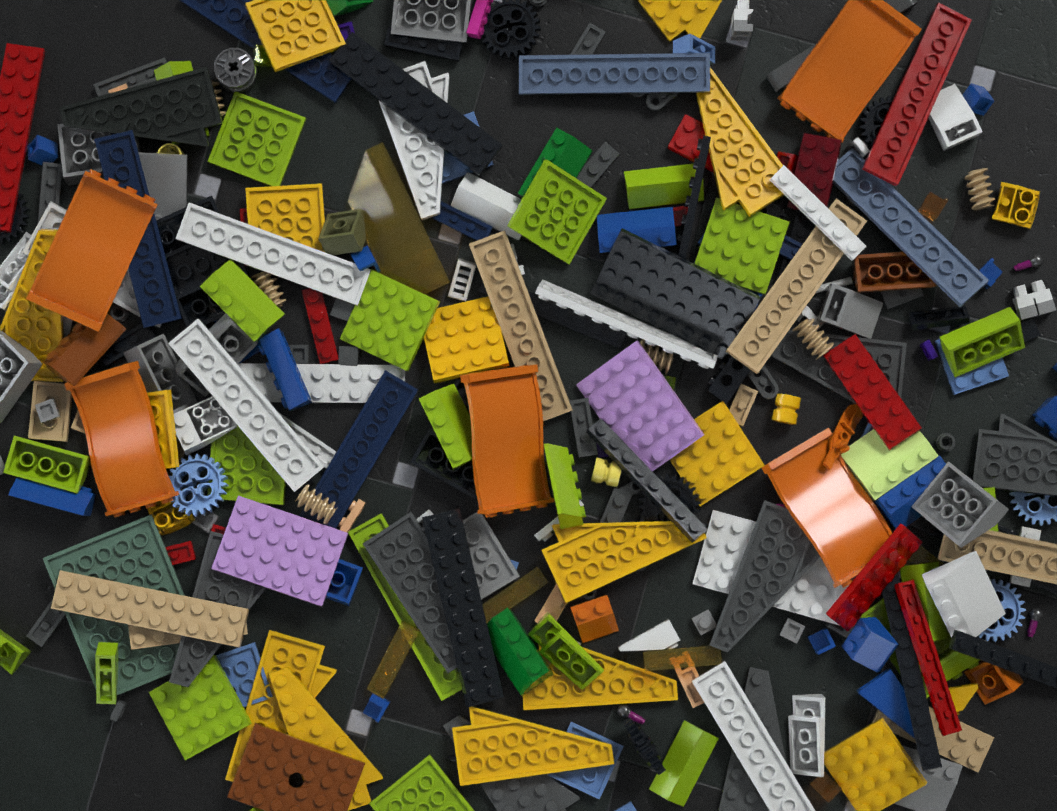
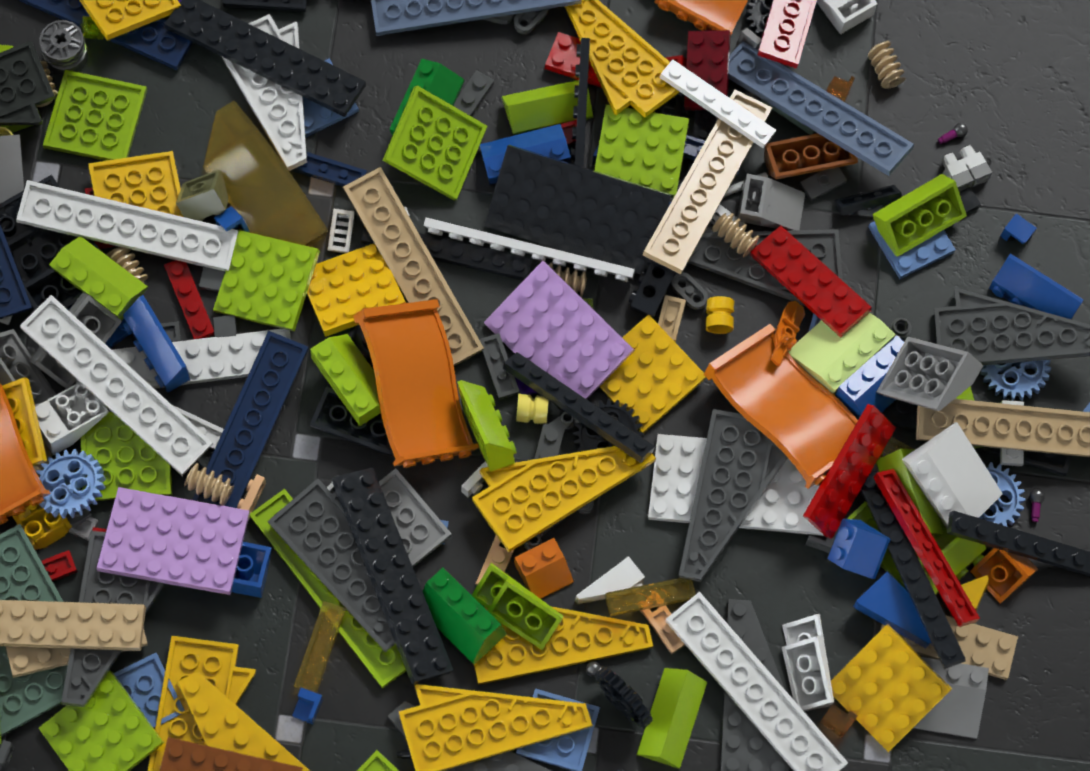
camera: 15 degrees left, 15 degrees down
white slope [451,172,522,241] -> none
clear yellow plate [482,567,549,623] -> none
light grey plate [691,609,717,635] -> none
light grey plate [779,618,805,643] -> none
blue panel [807,628,836,655] -> none
dark purple tile [920,340,938,361] -> none
blue panel [979,258,1002,289] -> none
yellow slope [992,182,1040,230] -> none

